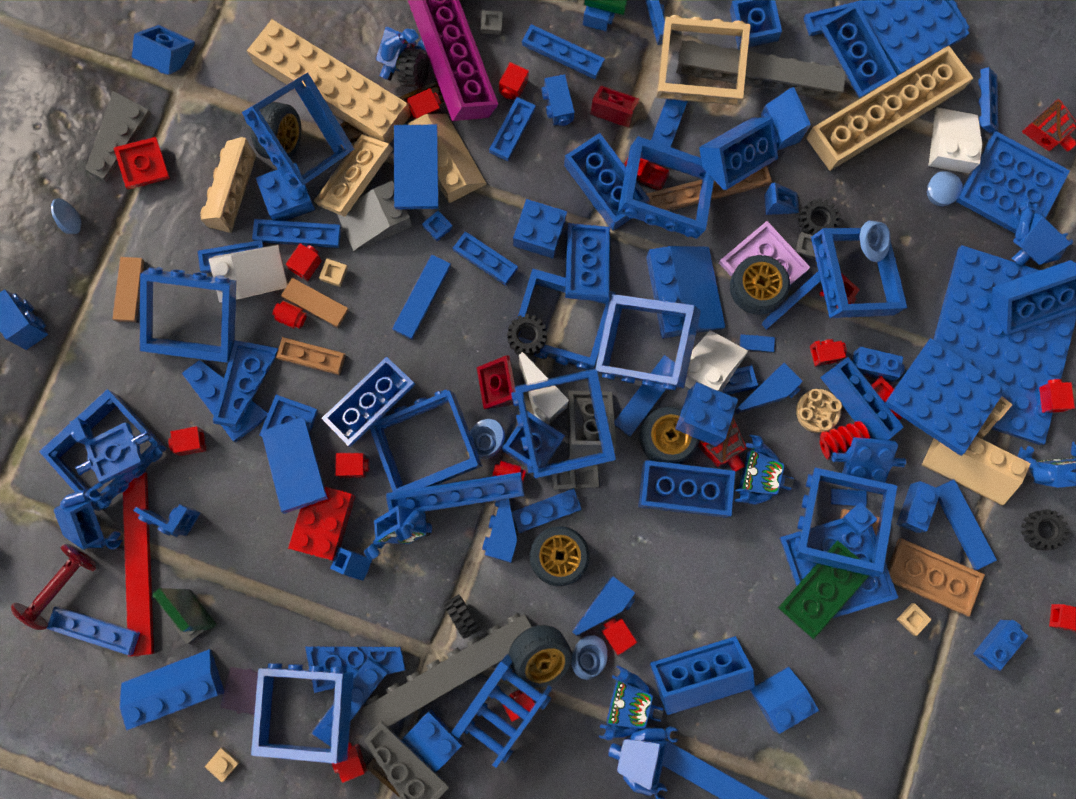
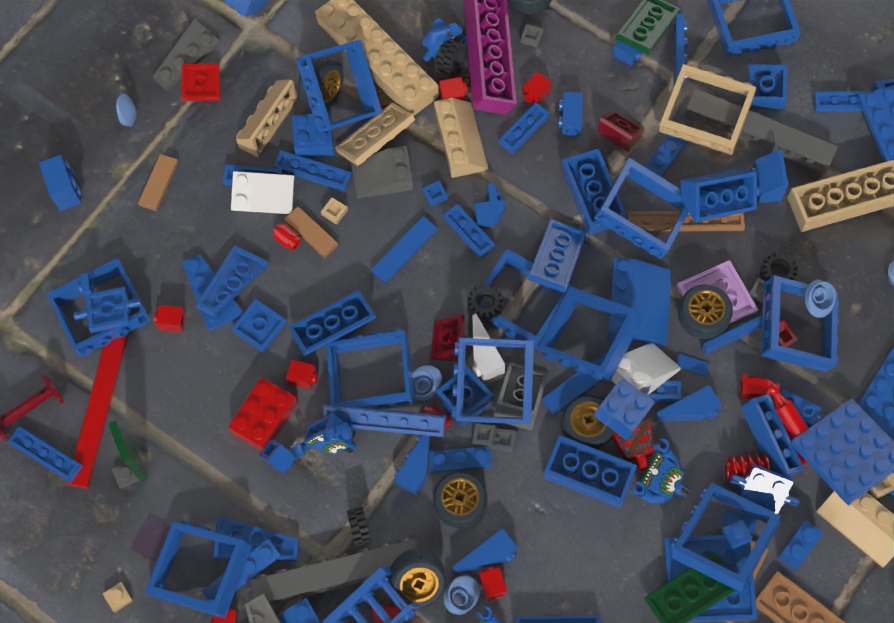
camera: 25 degrees right, 10 degrees down
blue torso [54,483,122,550] -> none
blue slope [120,649,225,730] -> none
blue bracket [134,504,201,537] -> none
blue window [140,267,237,363] -> none
blue tile [261,417,328,514] -> none
medium nougat tile [276,337,346,376] -> none
red brick [285,243,322,282] -> none
blue tile [394,124,439,210] -> none
blue brick [513,199,567,259] -> none
blue plate [522,24,605,79] -> none
red slope [624,158,670,191] -> none
blue slope [764,182,799,215] -> none
tan tile [796,389,842,433] -> none
blue slope [819,3,897,98] -> none
blue tile [936,479,997,570] -> none
none -> blue brick [475,183,505,228]
none -> red wheel [766,380,808,438]

